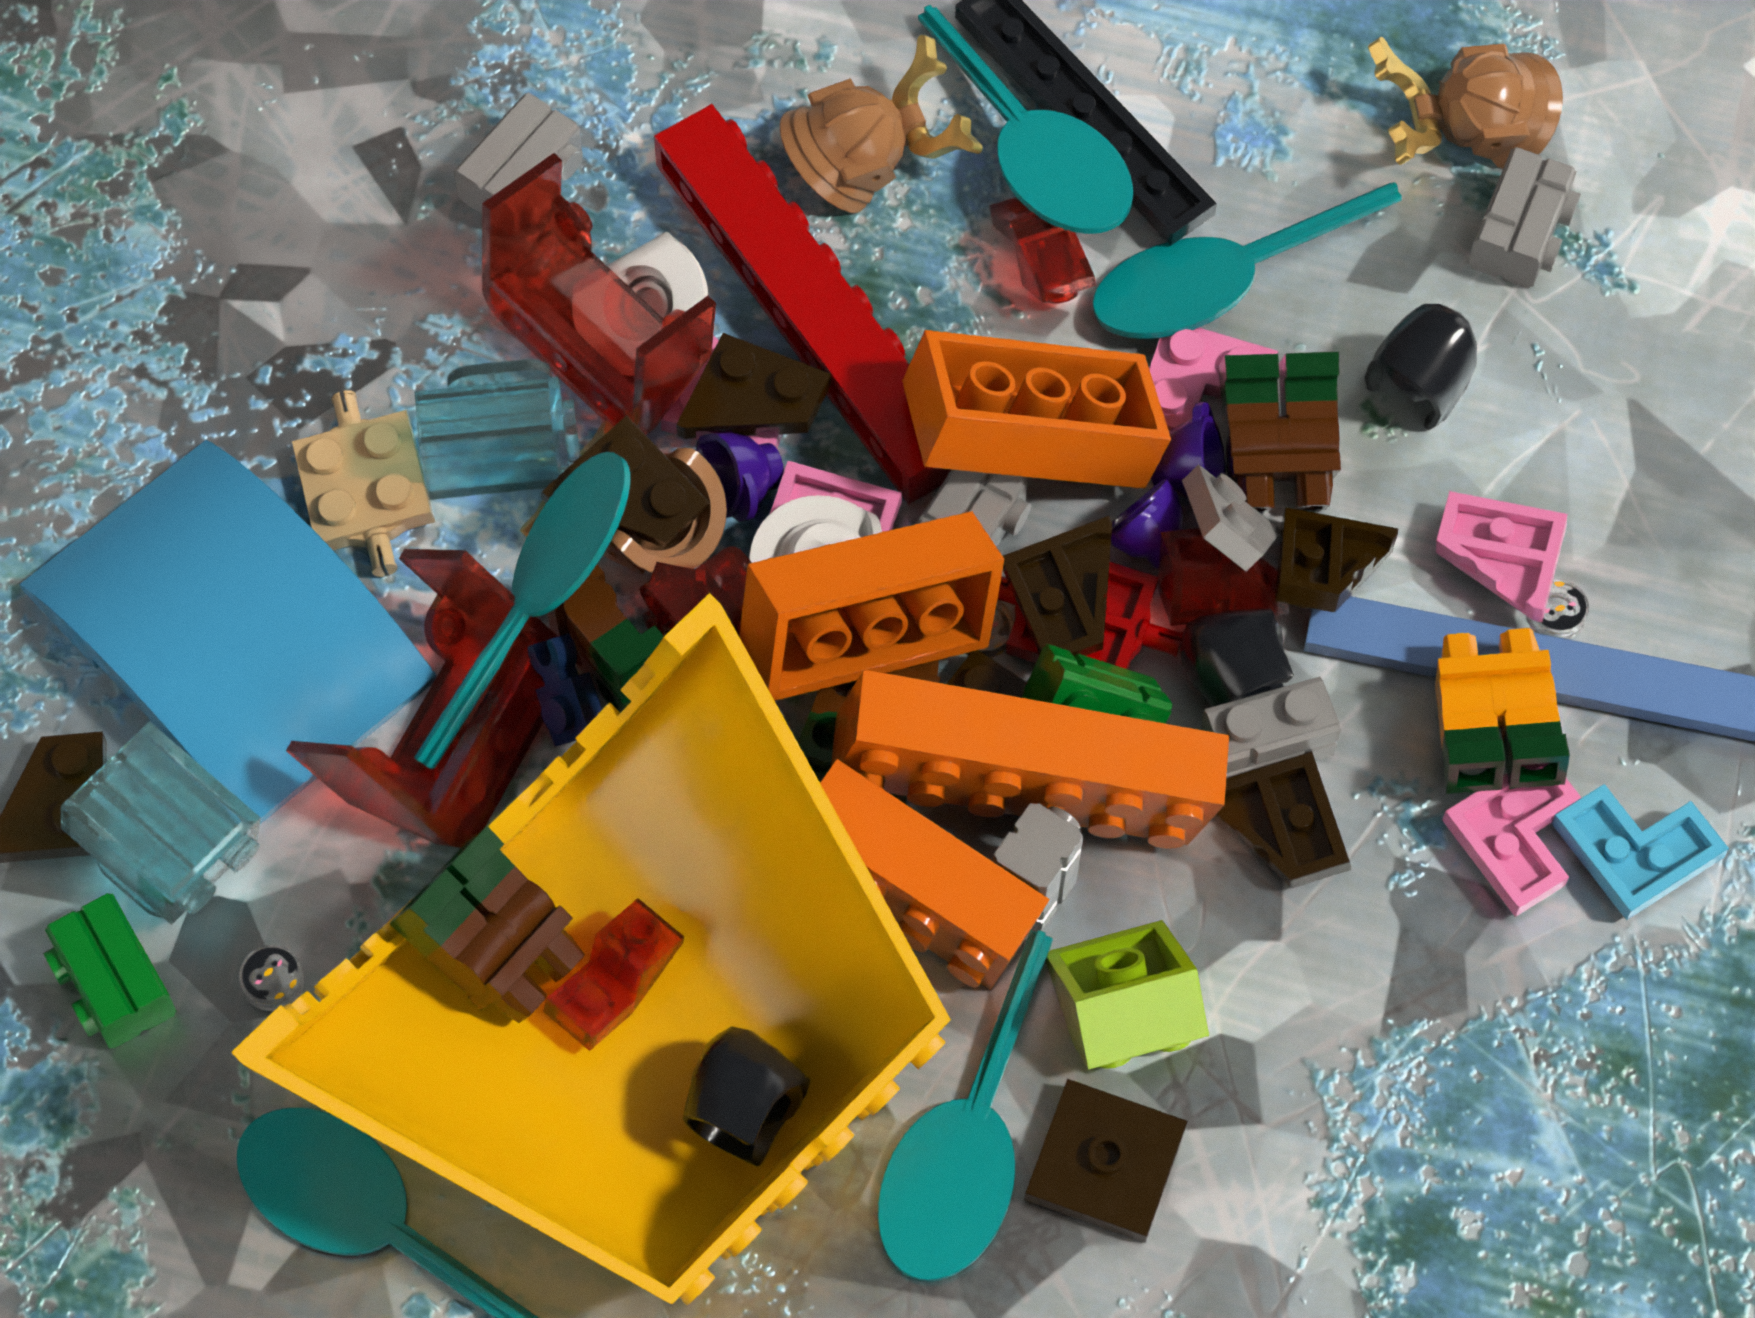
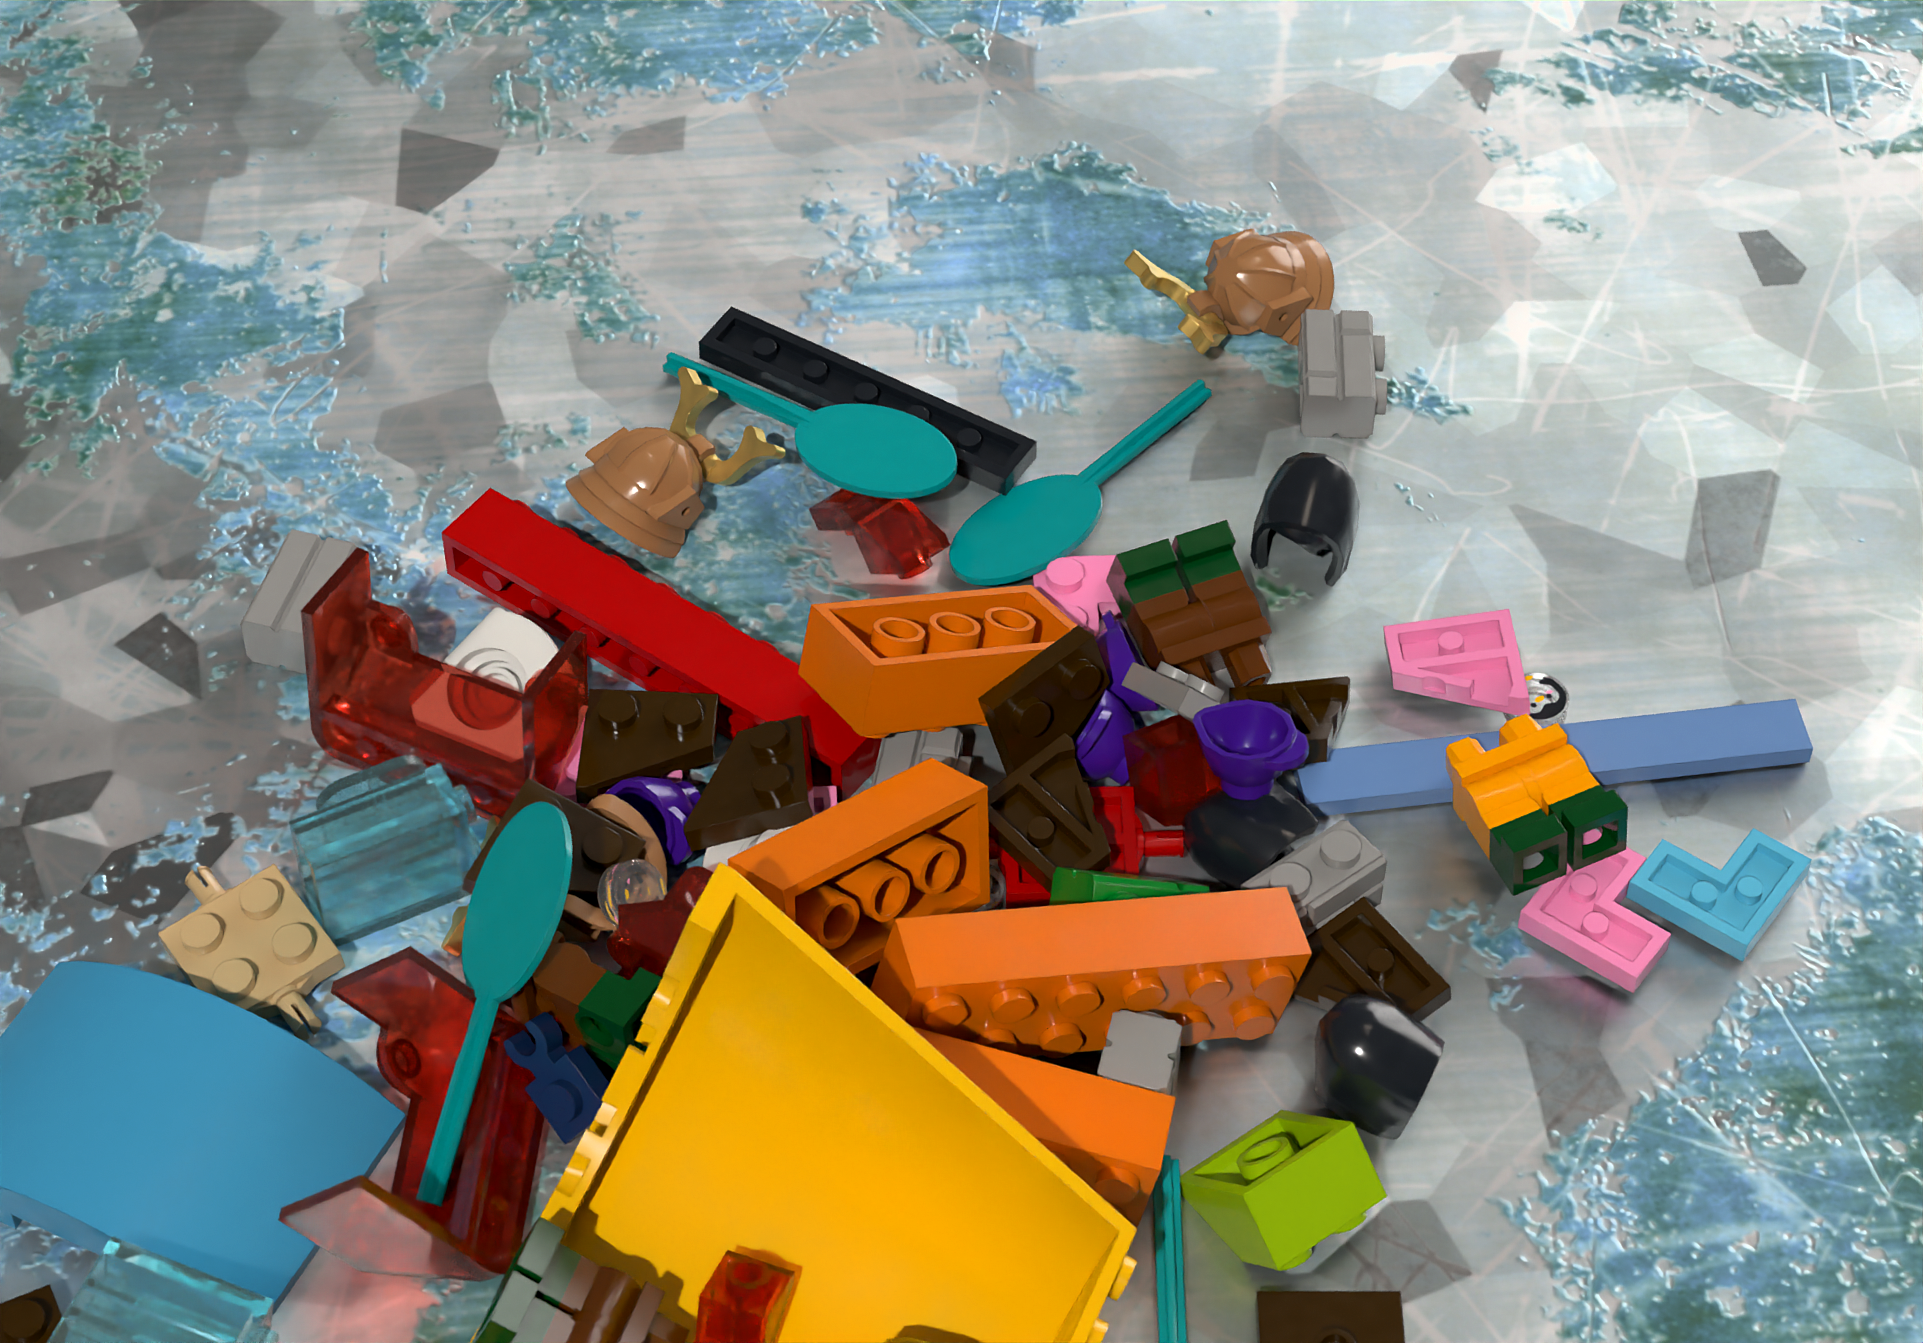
camera: 20 degrees left, 15 degrees down
none -> clear tile [598,859,667,930]
none -> dark brown wing [683,715,815,852]
none -> dark brown wing [978,625,1110,776]
none -> dark purple piece [1192,699,1309,800]
none -> black piece [1314,993,1445,1140]

